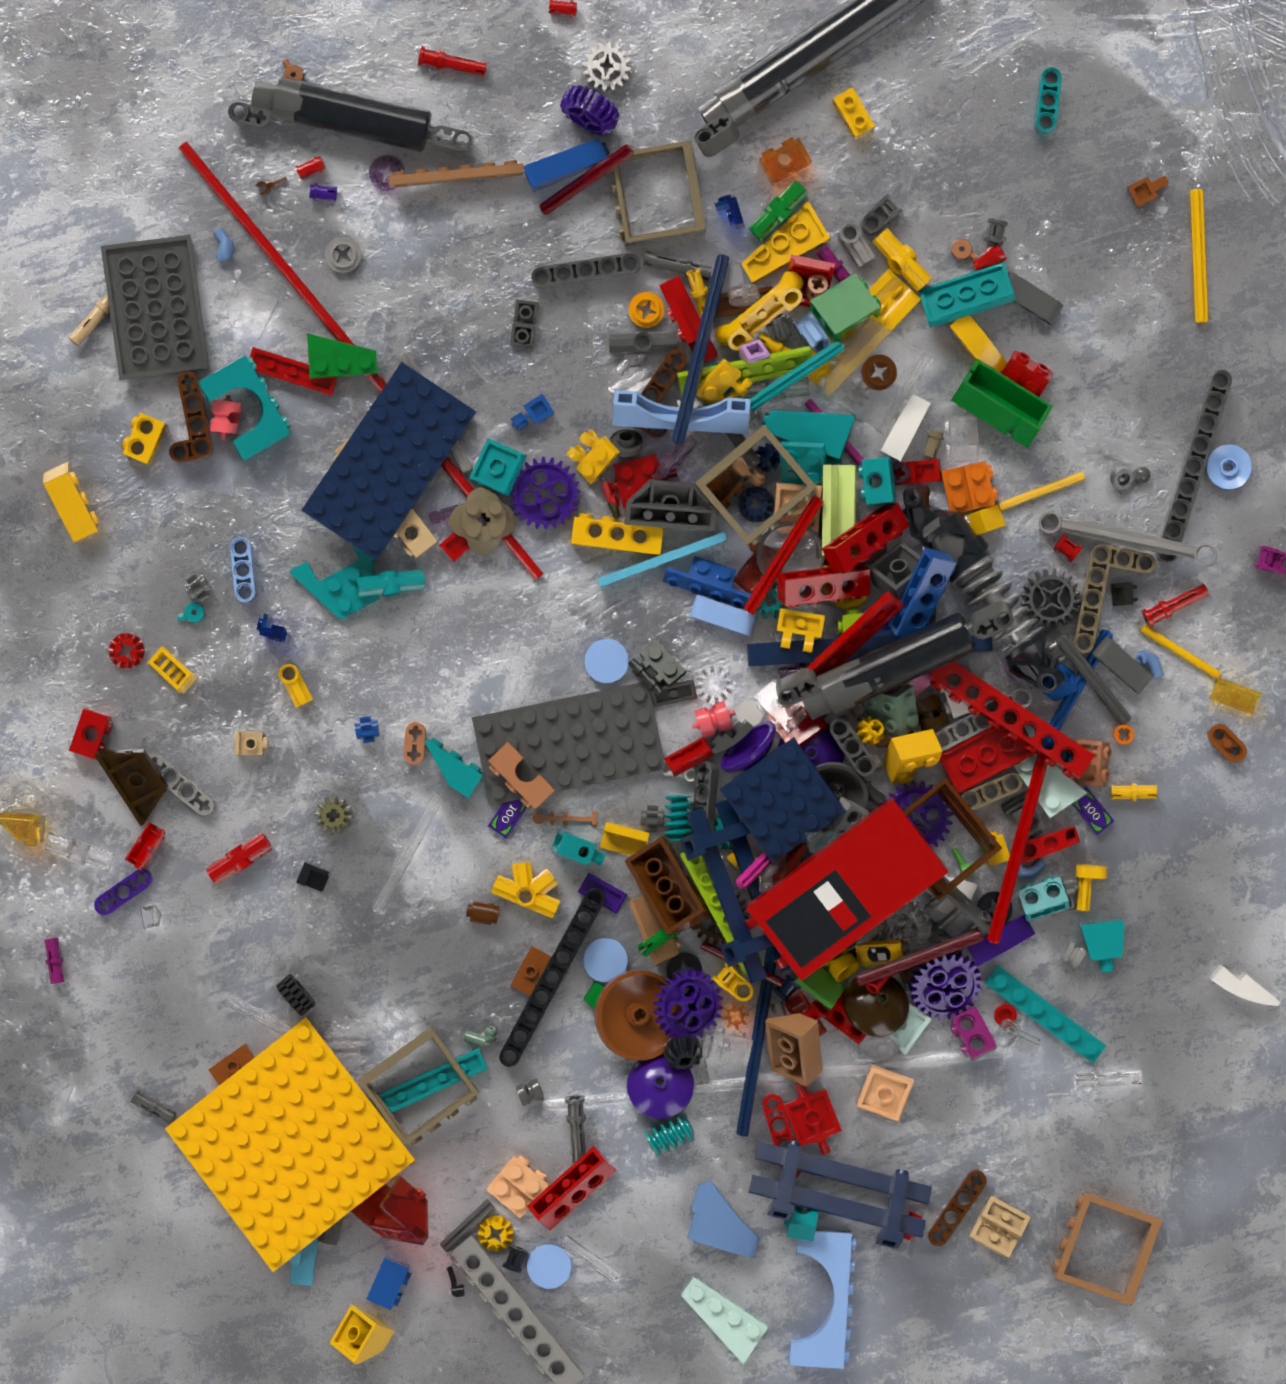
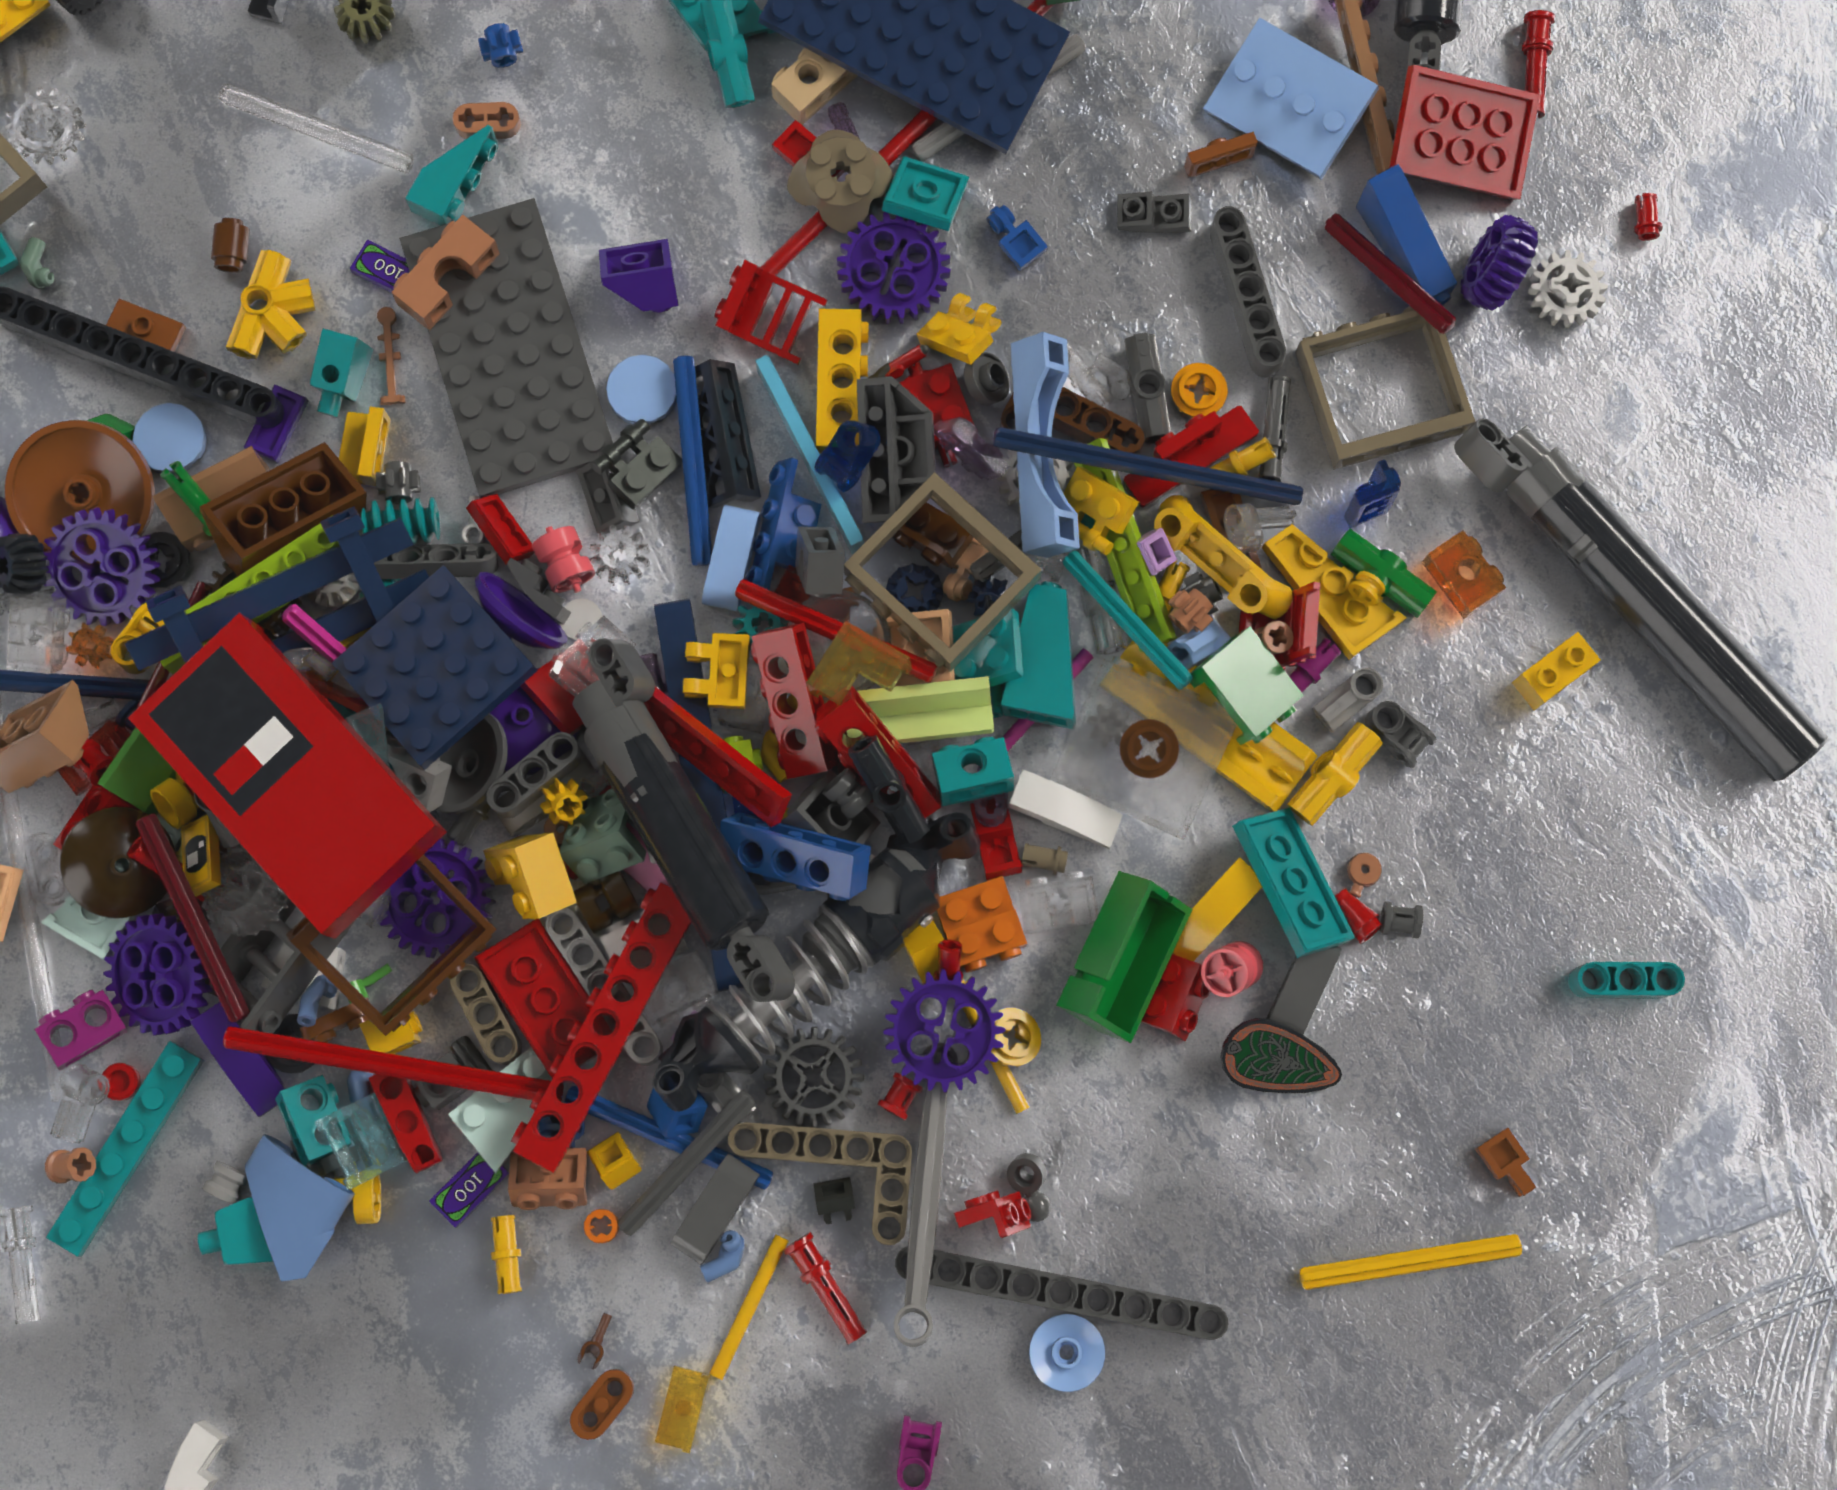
camera: 75 degrees right, 10 degrees down
none -> nougat bush [45,1147,96,1184]
none -> medium blue panel [245,1134,355,1282]
none -> medium blue arm [297,975,338,1027]
none -> dark orange plate [300,998,370,1043]
none -> clear light blue plate [315,1092,407,1190]
none -> reddish brown hand [577,1313,612,1370]
none -> yellow slope [587,1131,642,1190]
none -> dark purple slope [599,239,679,313]
none -> blue axle [673,355,712,566]
none -> black fence [695,359,761,509]
none -> red plate [714,260,828,365]
none -> dark grey brick [795,527,845,598]
none -> clear yellow panel [806,621,912,705]
none -> clear blue piece [814,421,880,492]
none -> dark grey wheel [823,768,873,820]
none -> black piece [848,735,930,844]
none -> dark purple gear [883,969,1005,1092]
none -> red pin [934,939,963,982]
none -> red bracket [954,1190,1031,1238]
none -> yellow gear [991,1008,1041,1067]
none -> nougat gear [1168,588,1213,634]
none -> dark orange plate [1184,131,1258,178]
none -> coral wheel [1201,941,1263,997]
none -> light blue plate [1203,17,1379,180]
none -> shield [1220,1018,1342,1093]
none -> yellow bush [1348,571,1385,606]
none -> plate [1389,65,1540,200]

